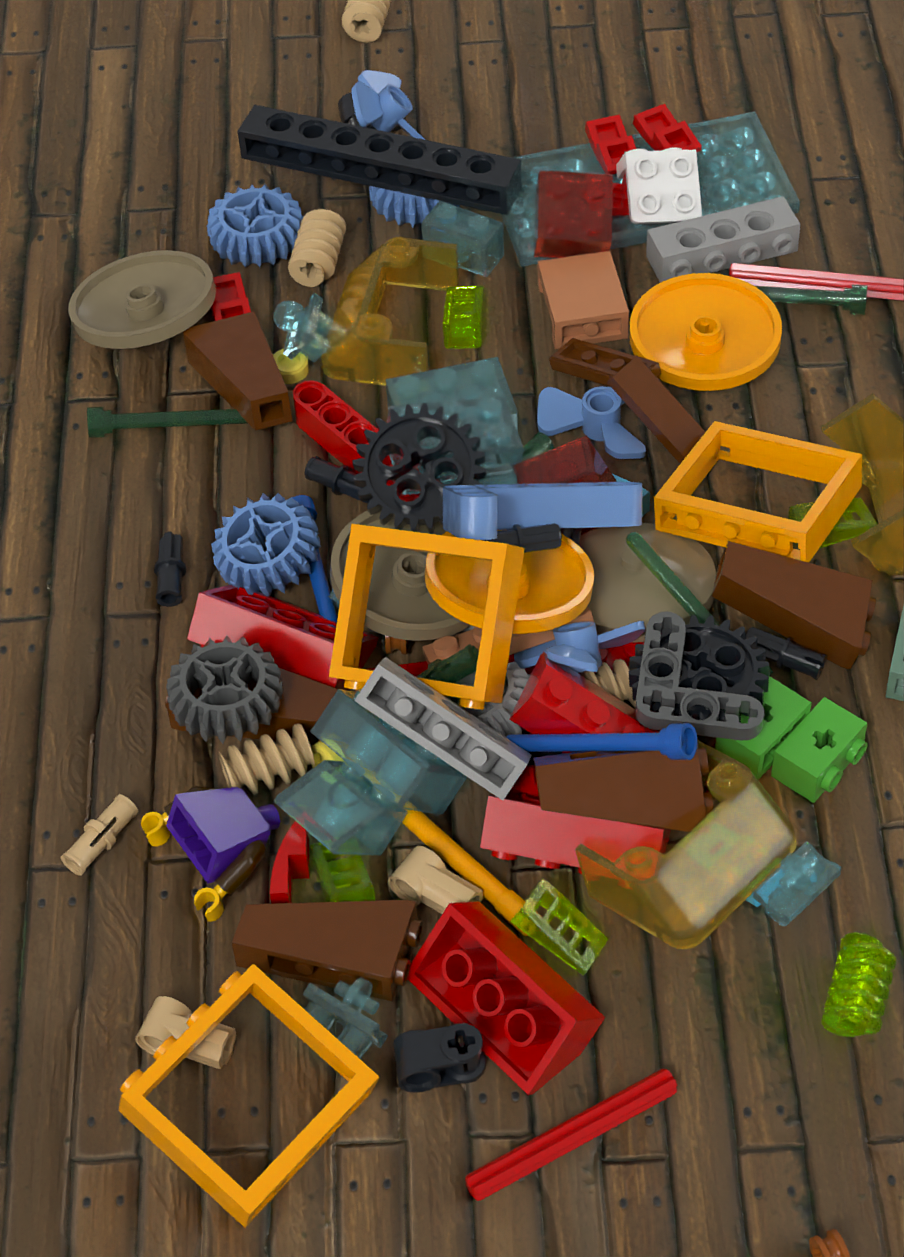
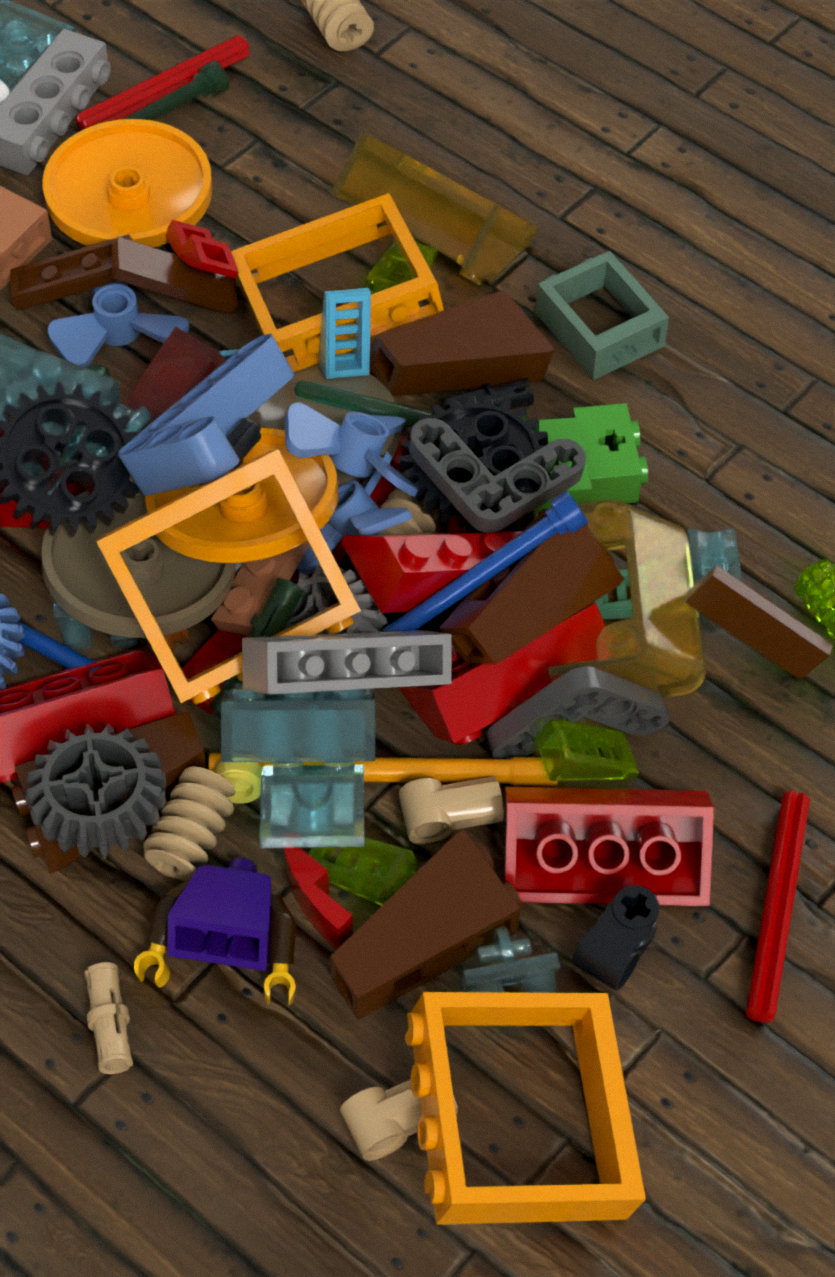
camera: 50 degrees left, 5 degrees up
none -> red slope [166,220,239,278]
none -> medium blue piece [285,402,418,497]
none -> medium azure slope [319,288,371,379]
none -> dark grey beam [486,666,670,759]
none -> reddish brown tile [685,565,833,680]

